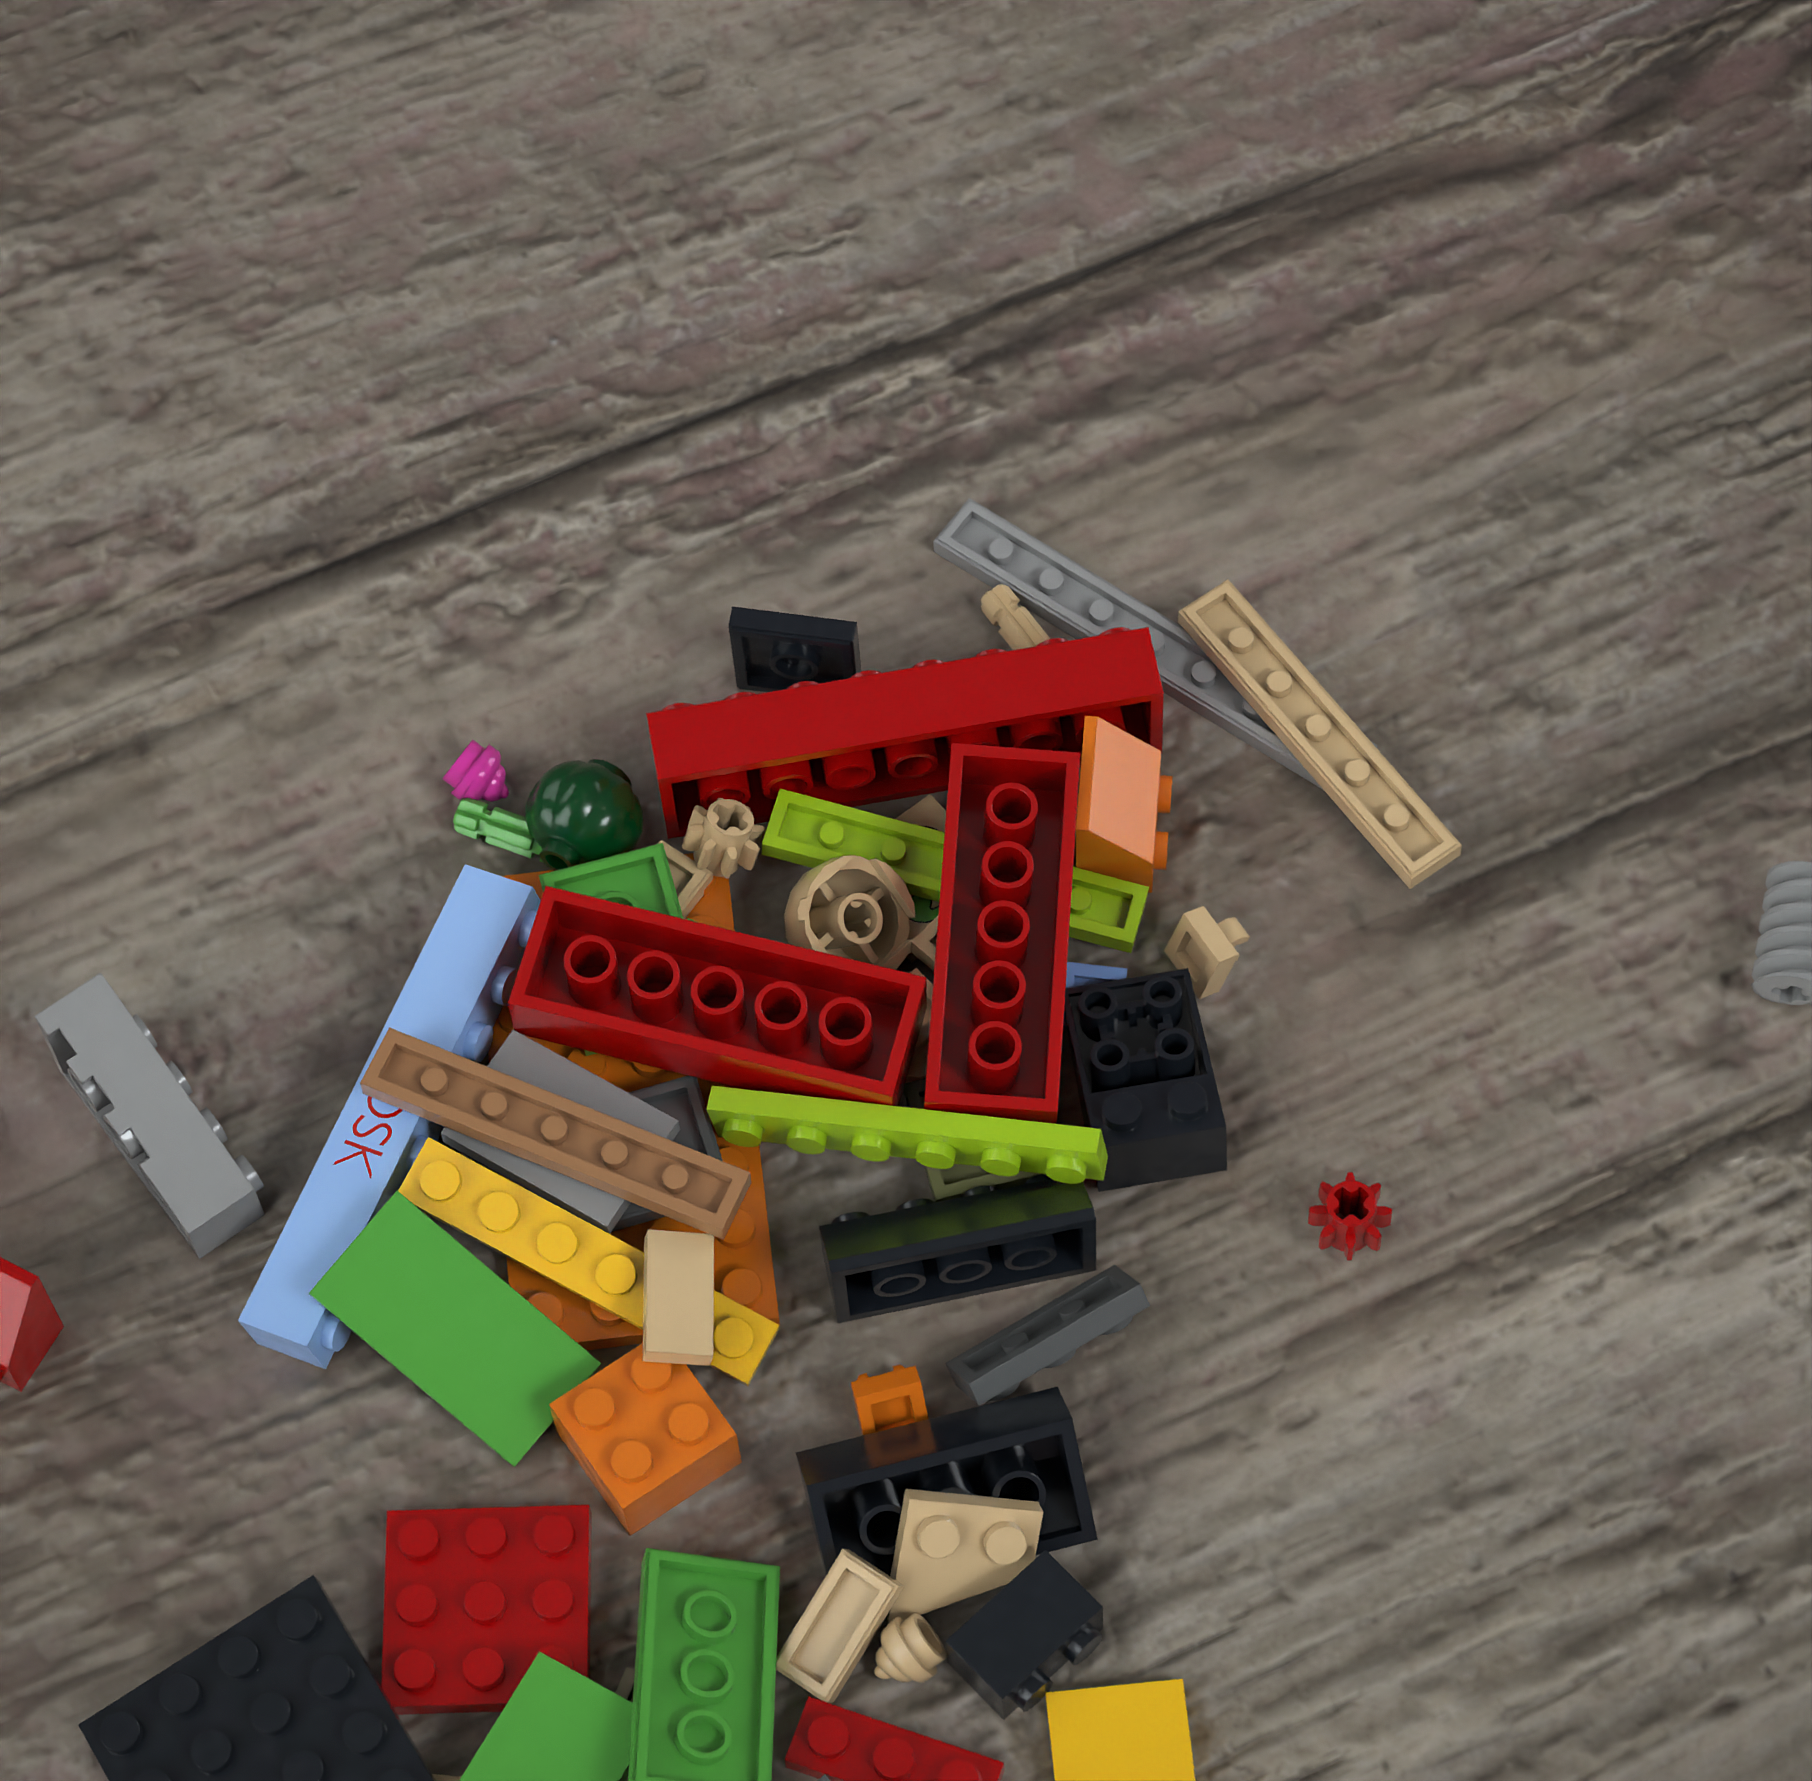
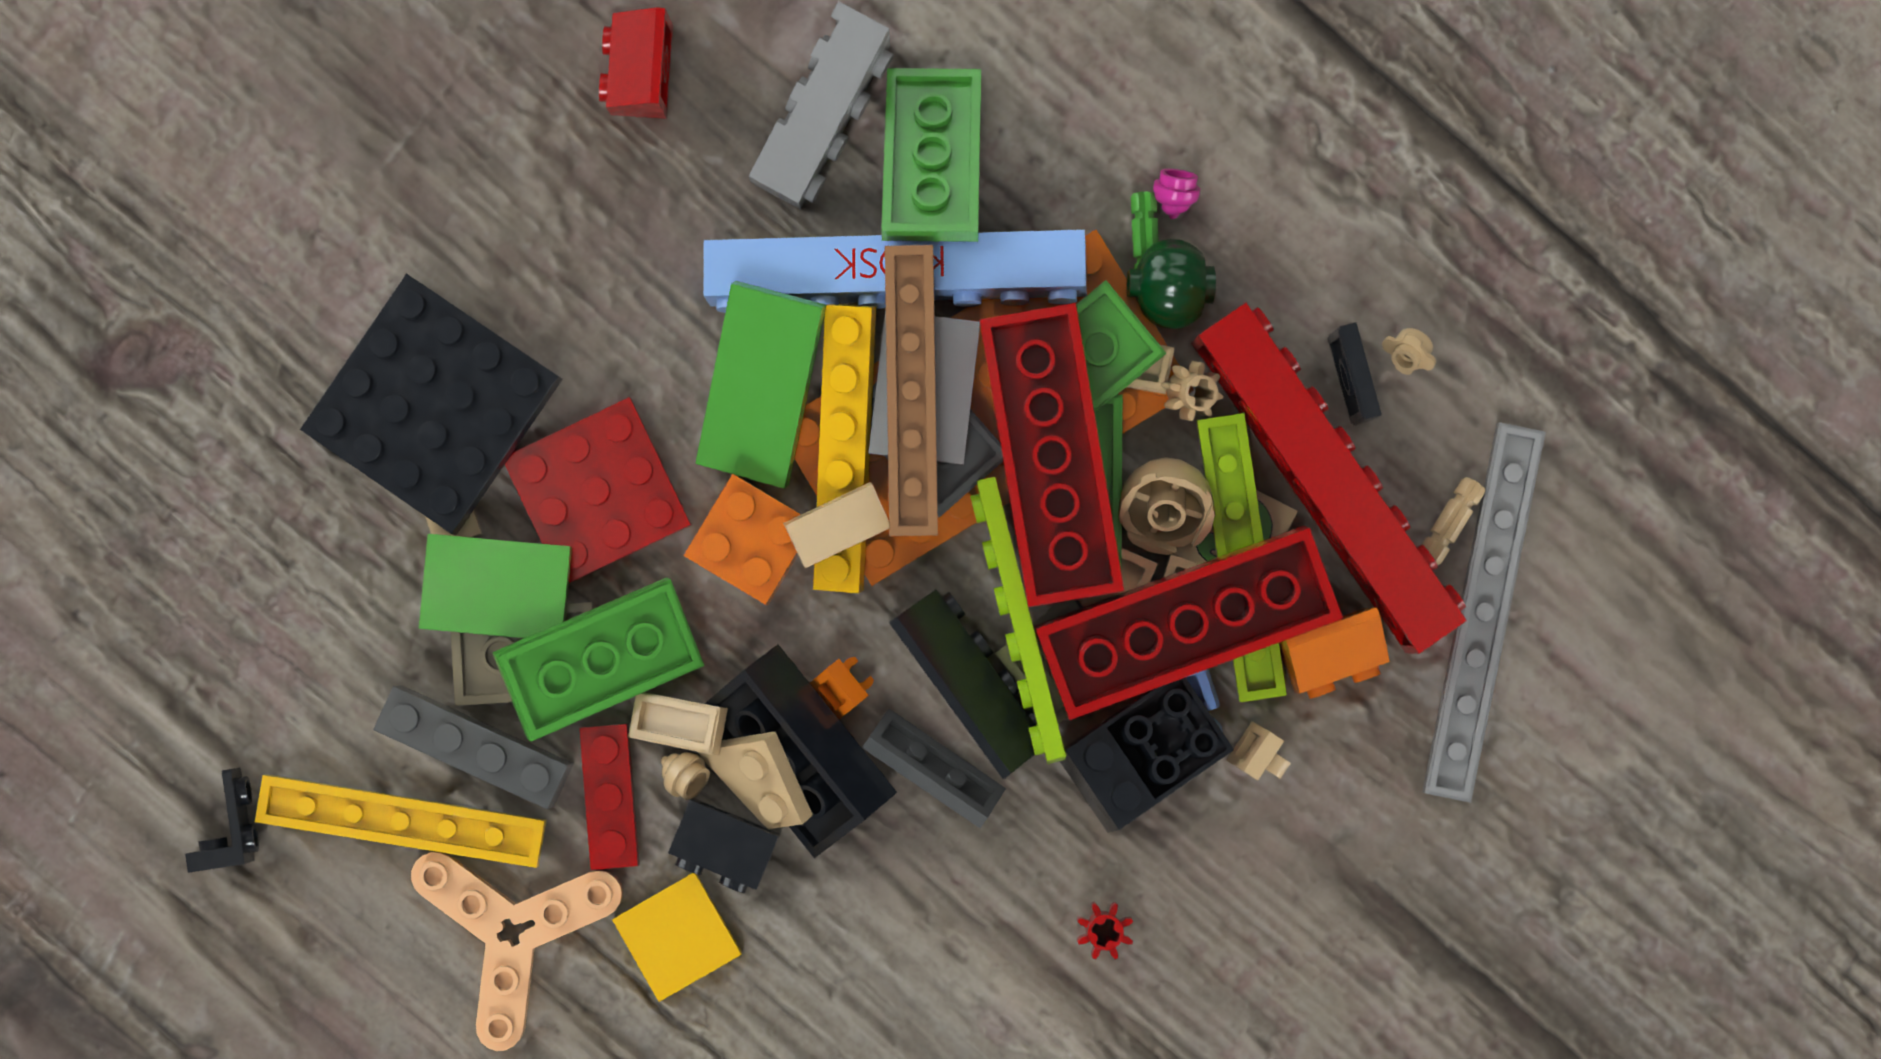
camera: 60 degrees right, 25 degrees up
tan tile [1178,579,1462,889] -> none
none -> bright green plate [881,68,982,242]
none -> tan plate [1382,328,1436,375]

